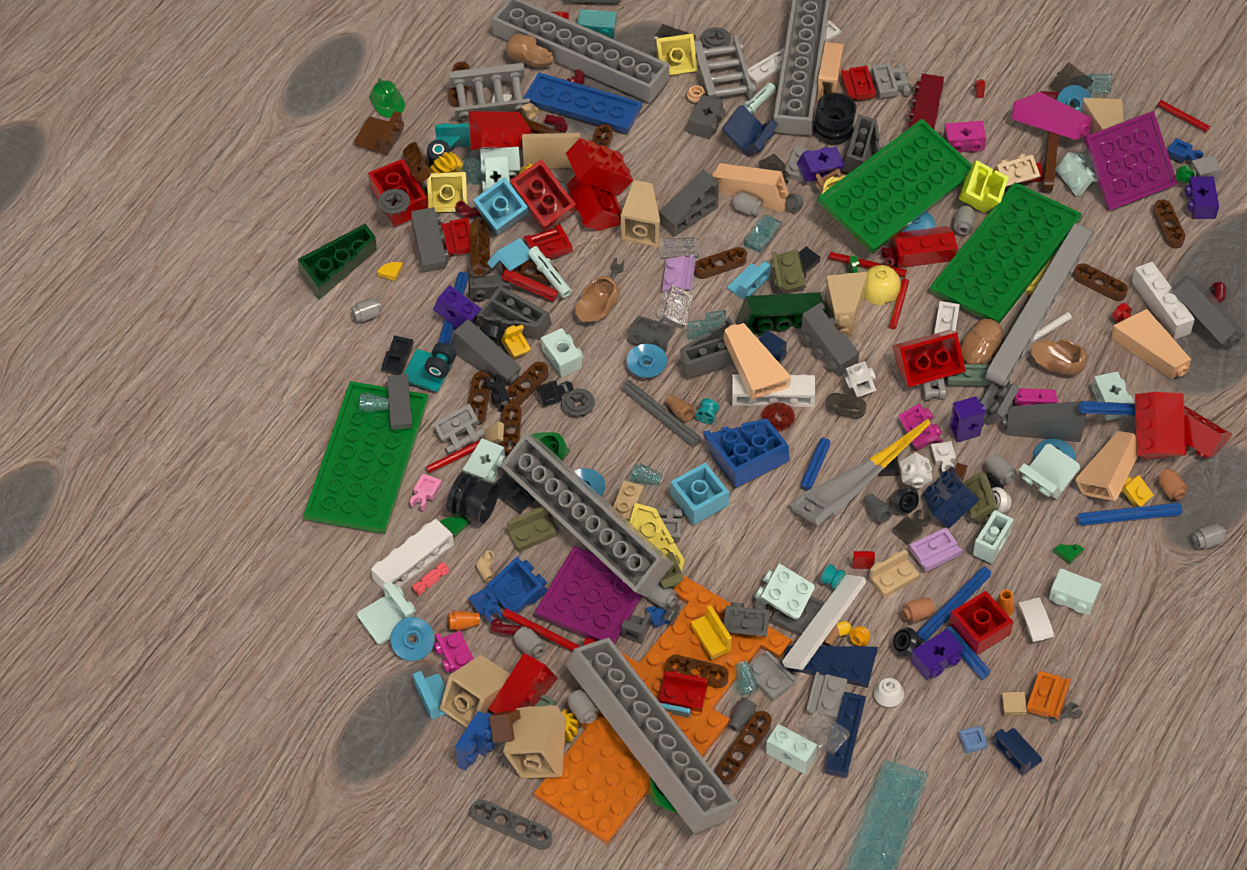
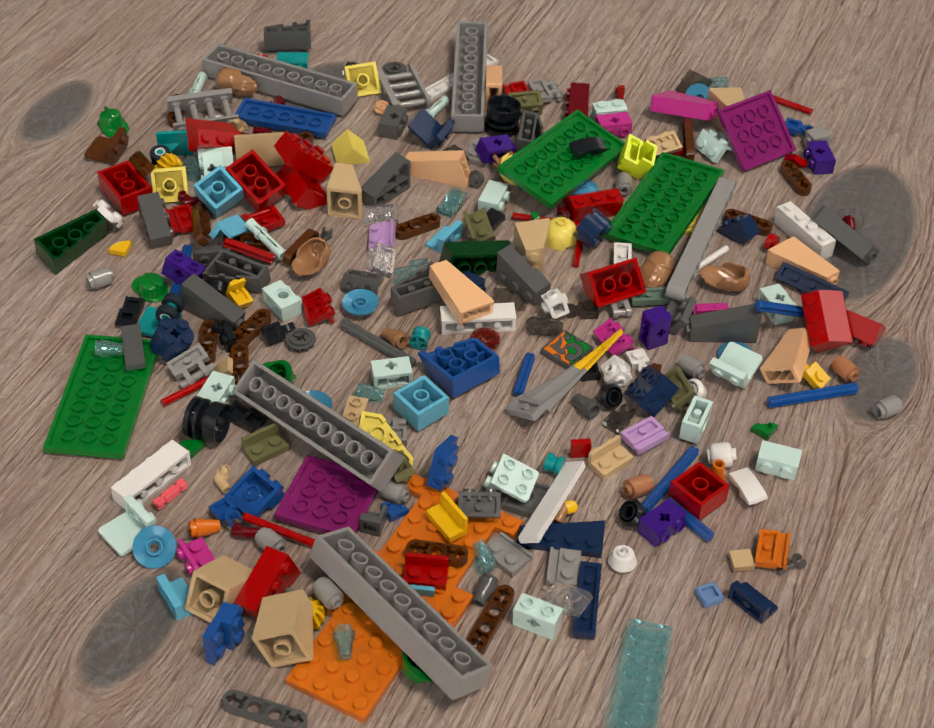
camera: 10 degrees left, 10 degrees down
dark grey gear [378,189,410,216] -> none
bright pink plate [410,474,442,511] -> none
reddish brown panel [489,710,521,743] -> none
dark grey hand [662,604,680,625] -> none
light grey brick [733,191,763,216] -> none
light orange plate [849,626,870,647] -> none
green plate [1175,166,1195,183] -> none
none -> white plate [93,199,125,229]
none -> green piece [132,272,169,302]
none -> dark blue brick [150,318,194,362]
none -> light aqua pin [188,72,207,94]
none -> reddish brown beam [282,228,319,266]
none -> red bracket [302,287,335,326]
none -> light yellow slope [331,129,370,165]
none -> clear light blue cone [333,624,355,660]
none -> light aqua brick [371,356,413,391]
none -> blue plate [427,435,459,491]
none -> light aqua brick [478,180,510,212]
none -> clear smoke piece [492,288,527,311]
none -> olive bracket [508,90,543,118]
none -> tile [540,329,594,369]
none -> clear smoke plate [566,301,599,320]
none -> black slope [569,137,607,159]
none -> dark blue brick [573,208,613,249]
none -> light aqua brick [591,99,627,121]
none -> white head [707,442,737,468]
none -> dark blue slope [717,214,760,244]
none -> dark blue plate [775,262,849,301]
none -> red tile [784,154,808,167]

